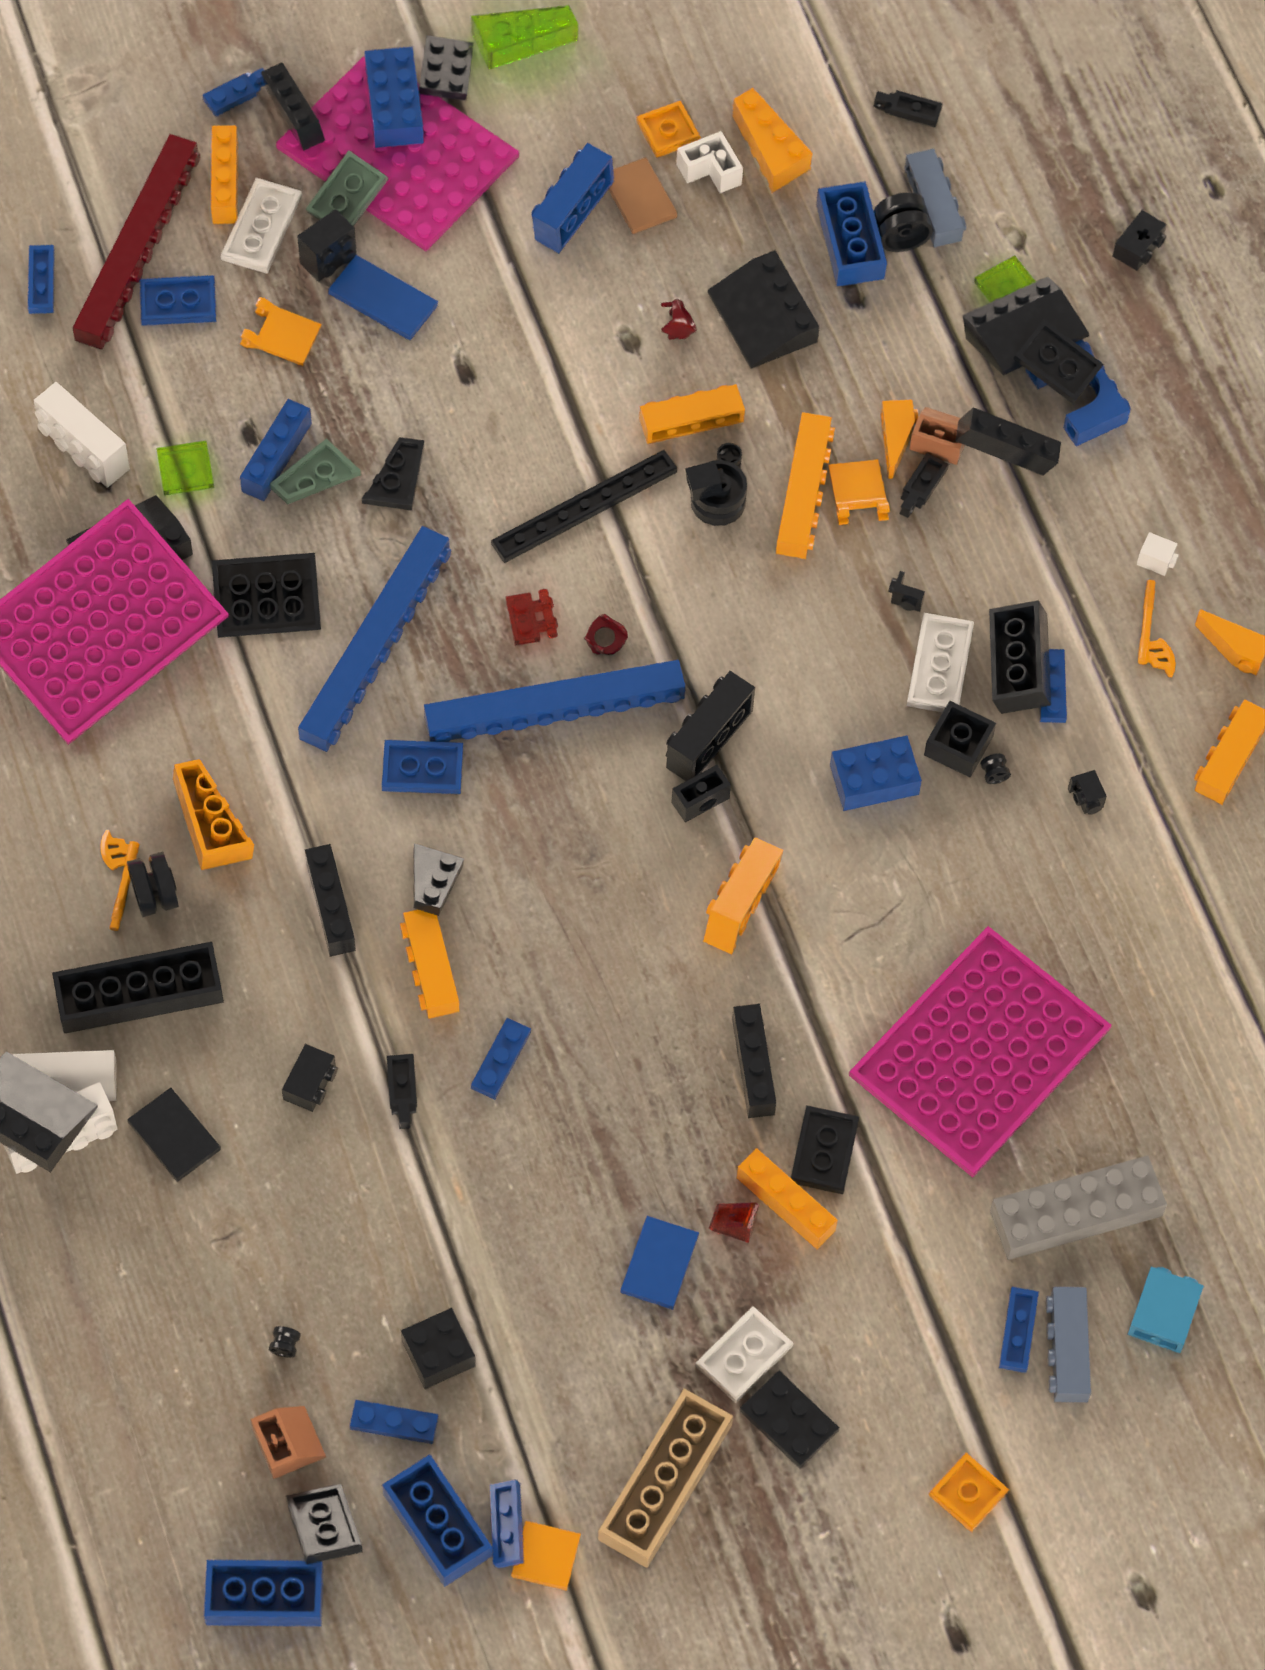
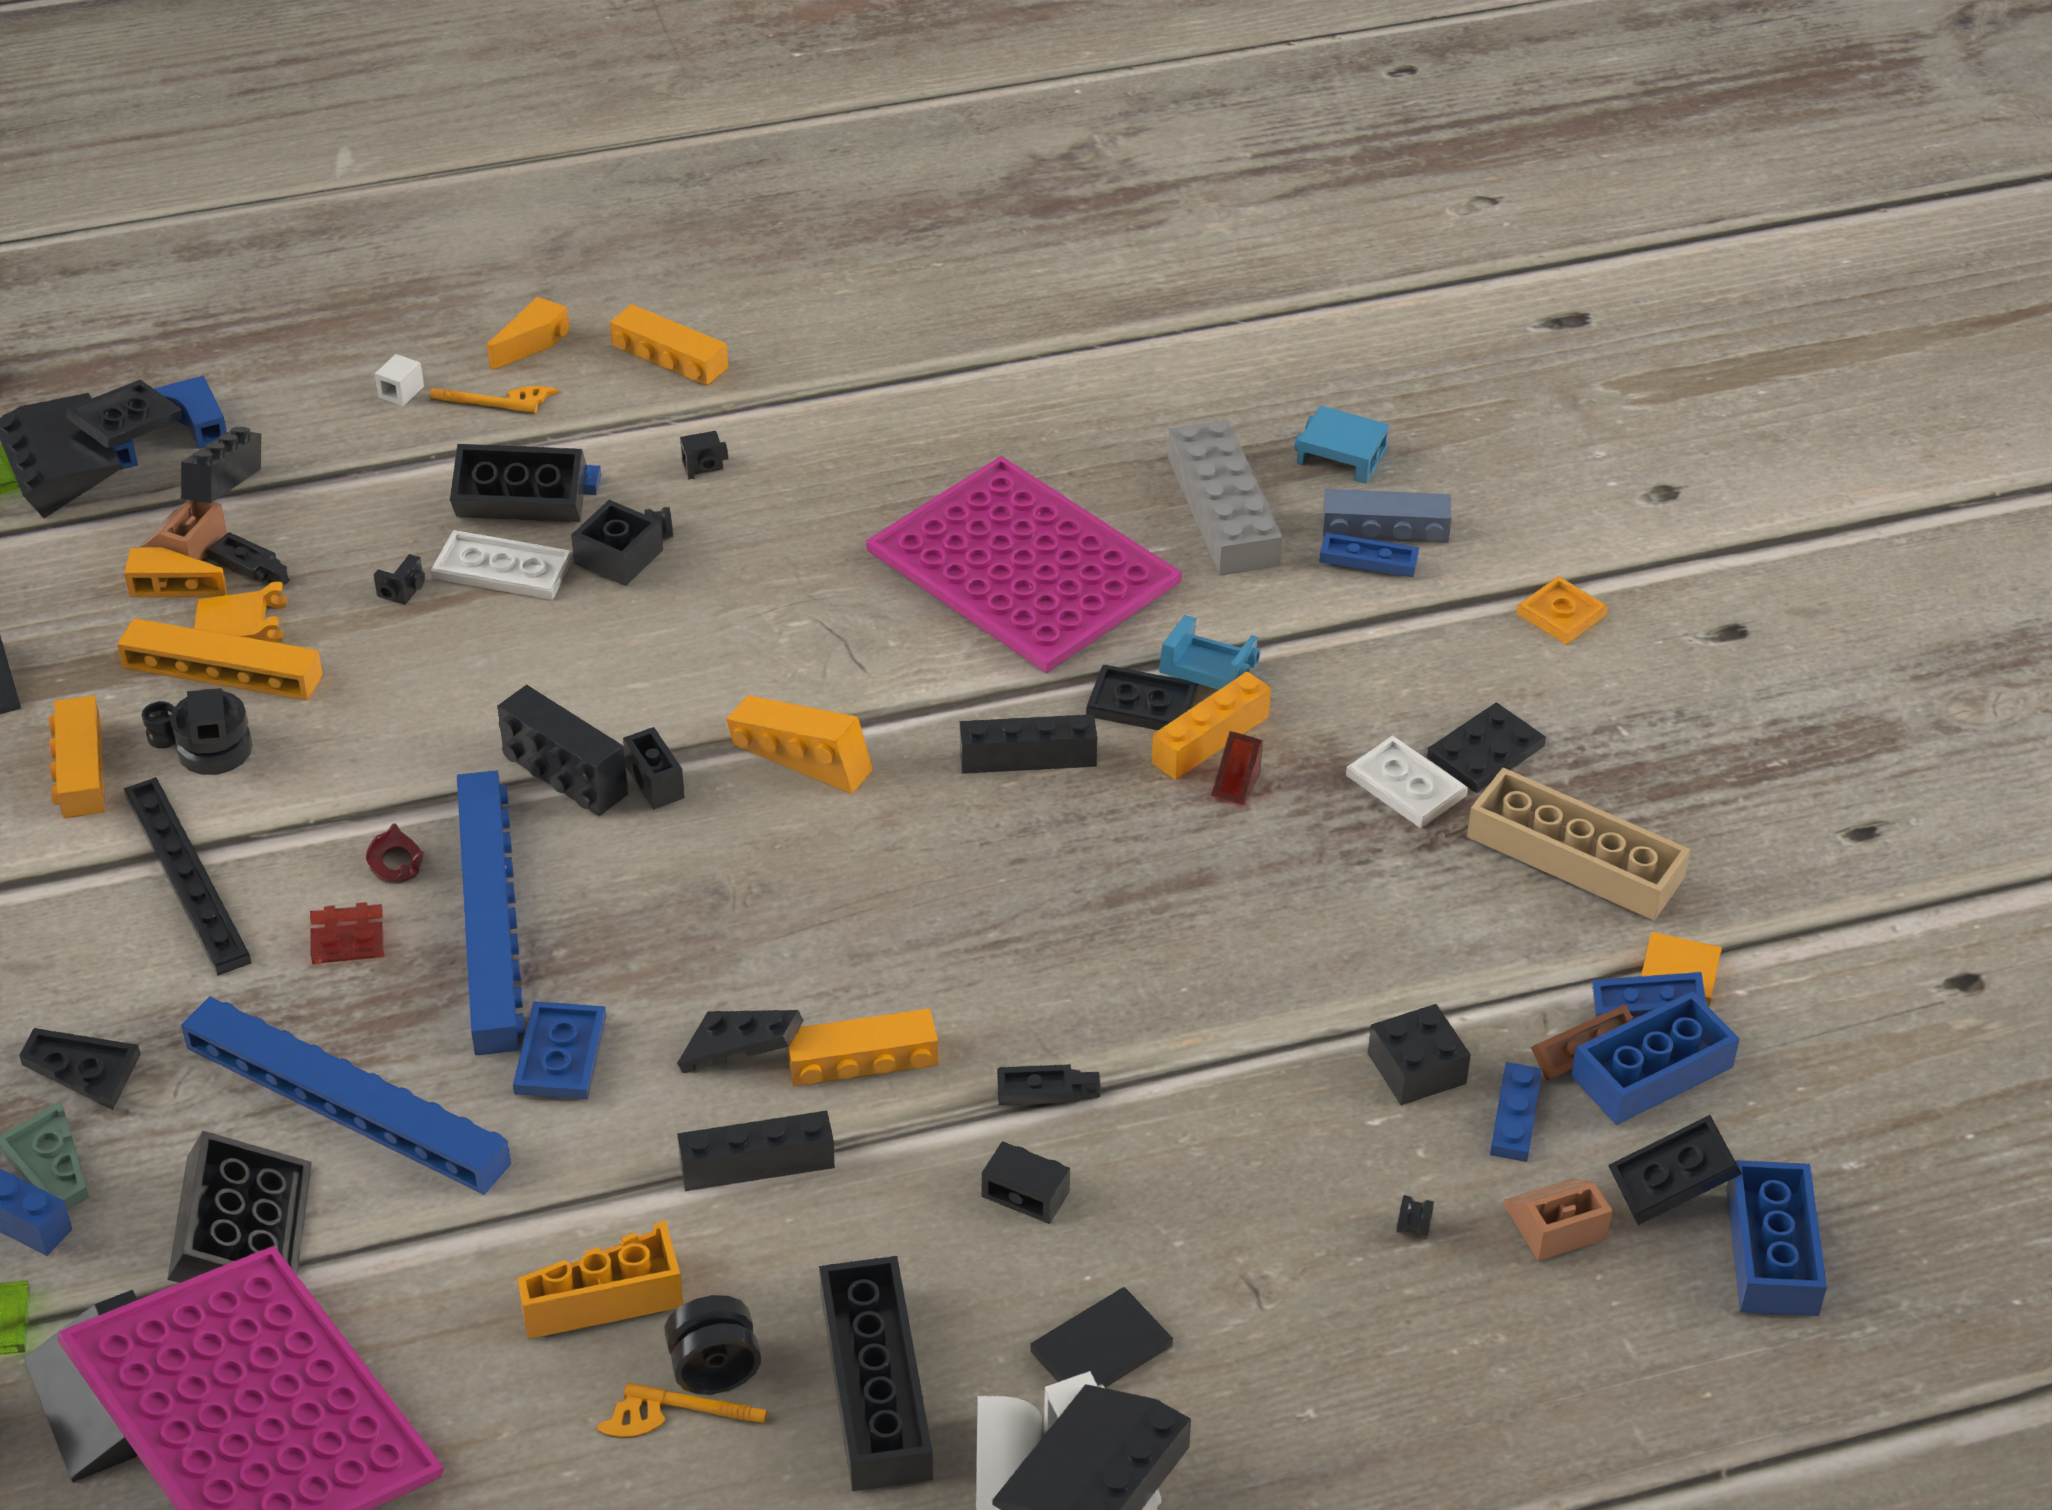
camera: 85 degrees left, 20 degrees down
blue plate [471,1018,531,1100] -> none
blue tile [620,1216,699,1310] -> none
blue brick [830,735,922,811] -> none
none -> dark azure panel [1159,615,1261,690]
none -> dark orange plate [1531,1004,1633,1081]

